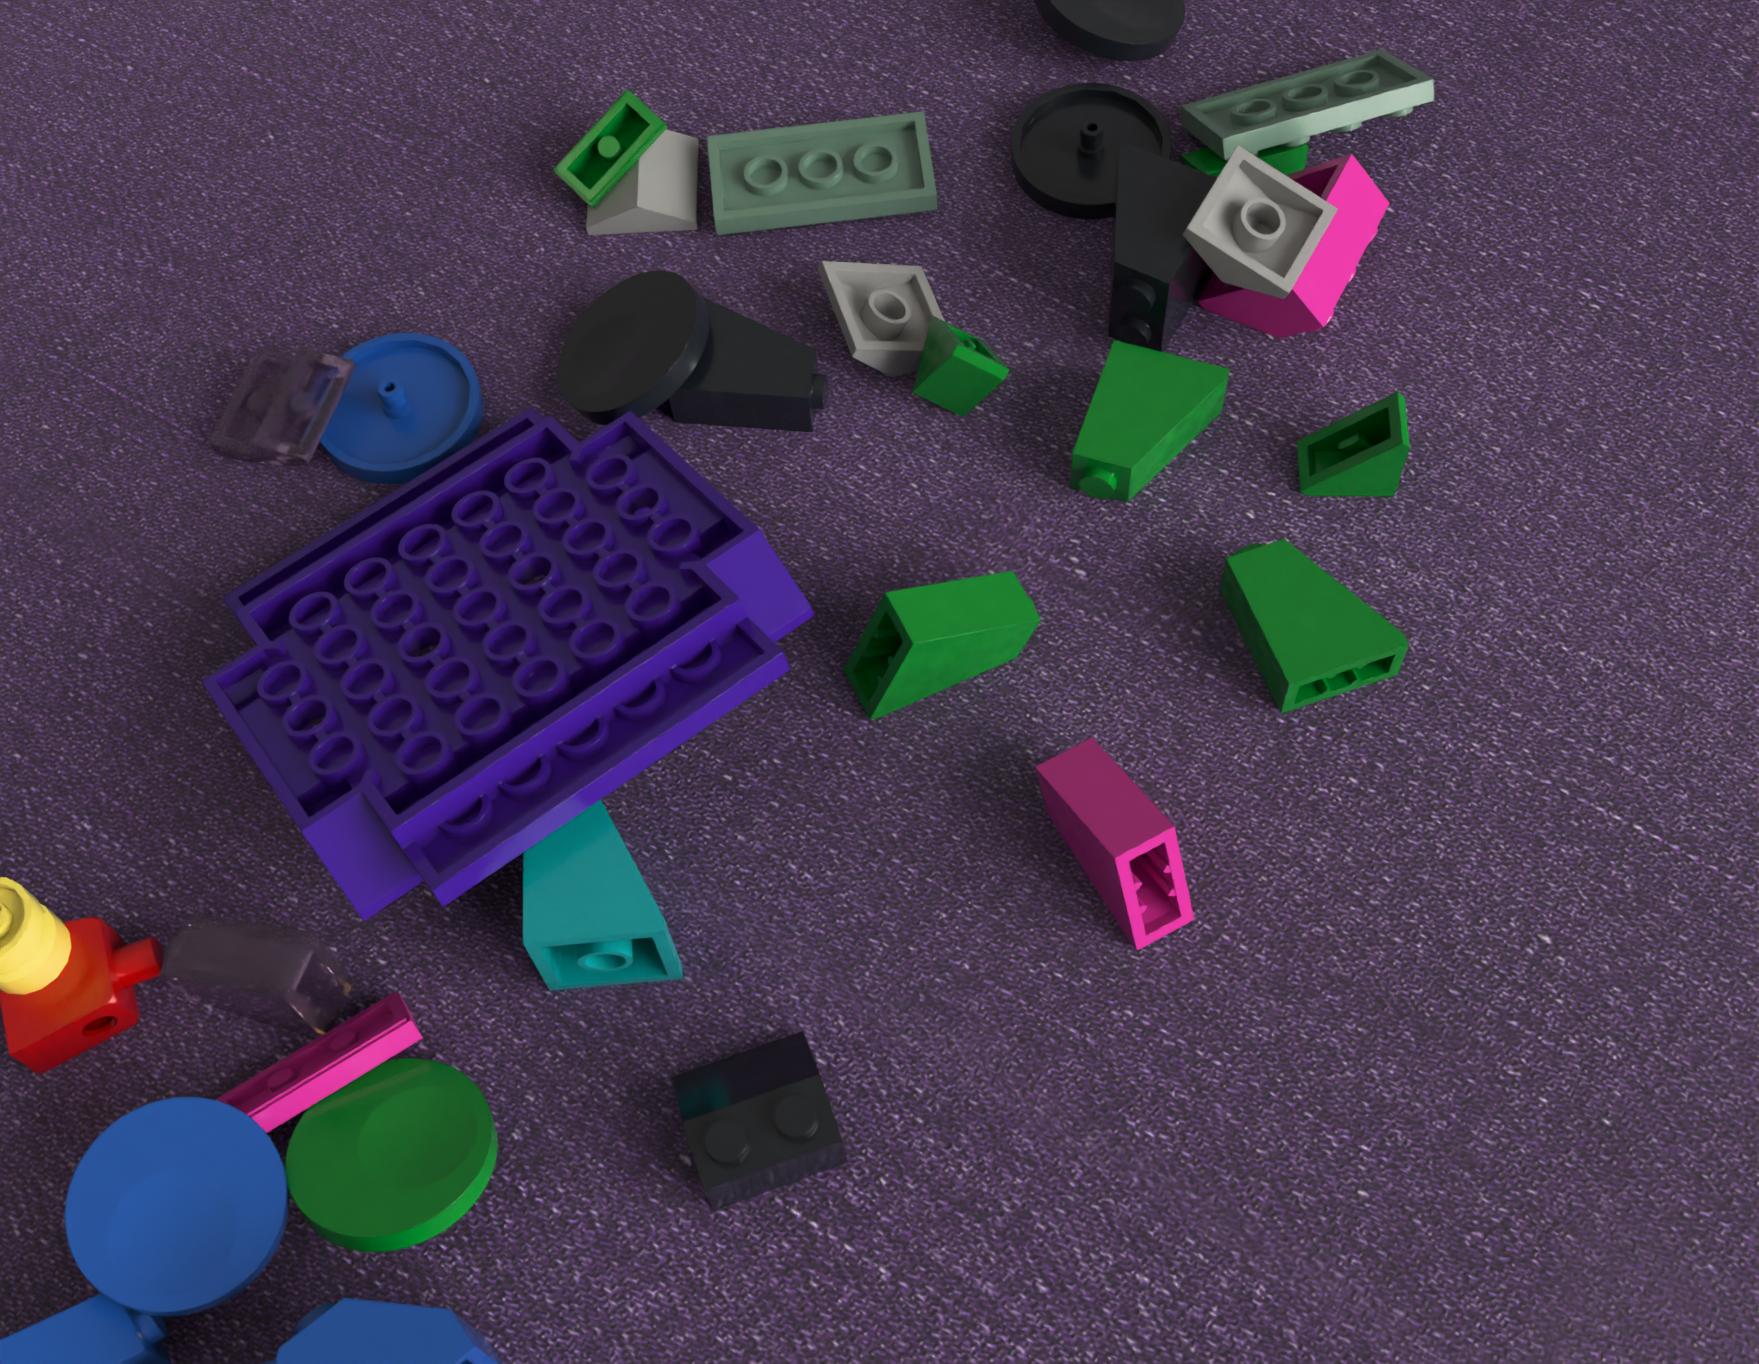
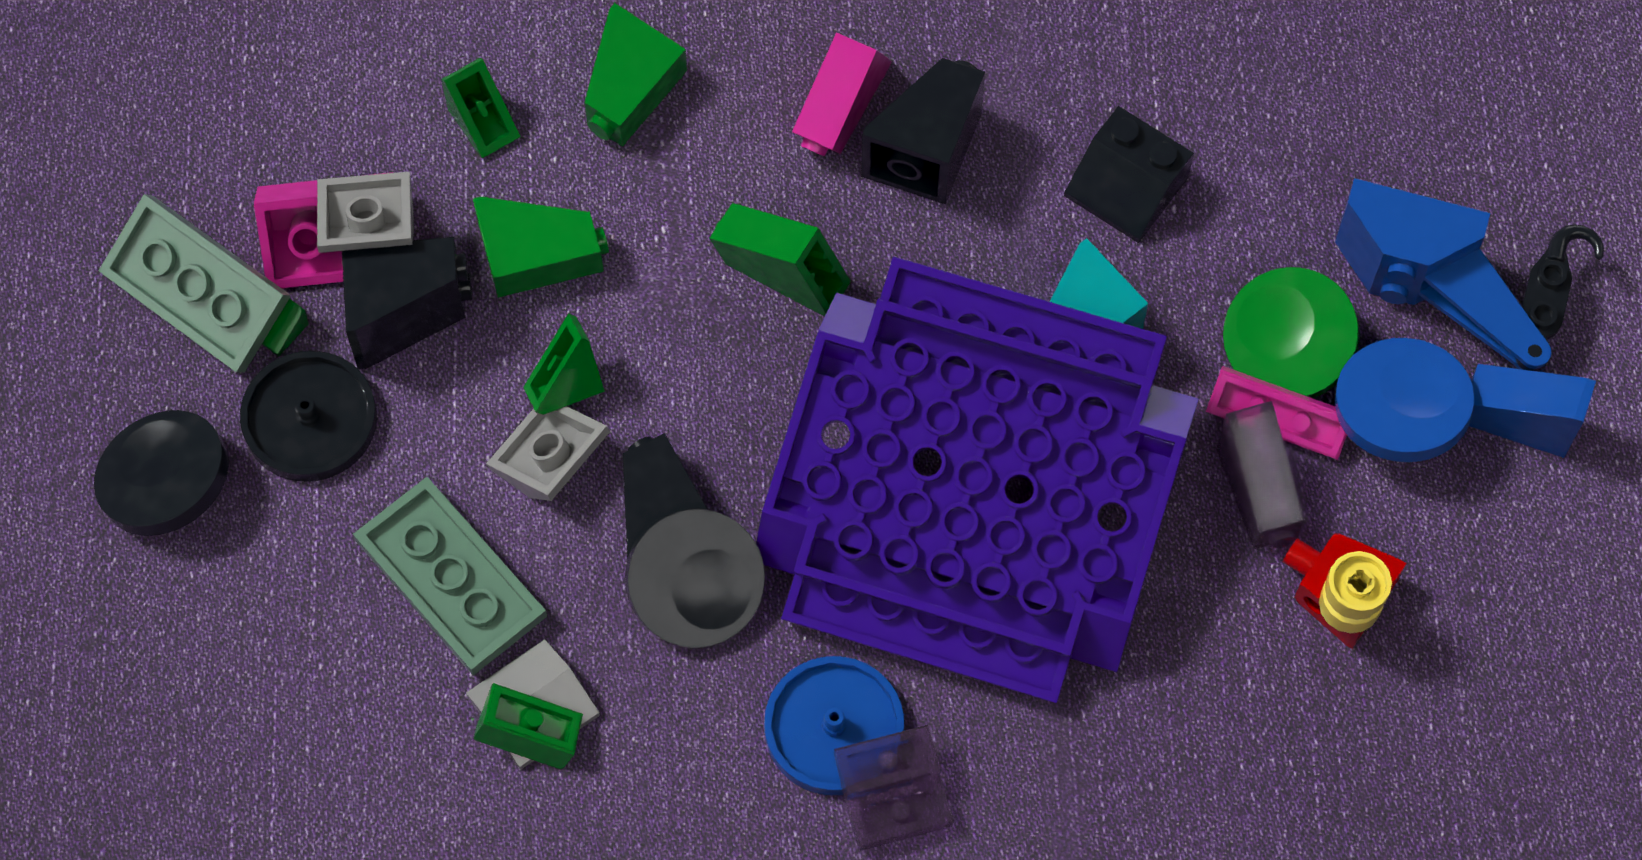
camera: 130 degrees left, 5 degrees up
none -> black slope [861,58,985,205]

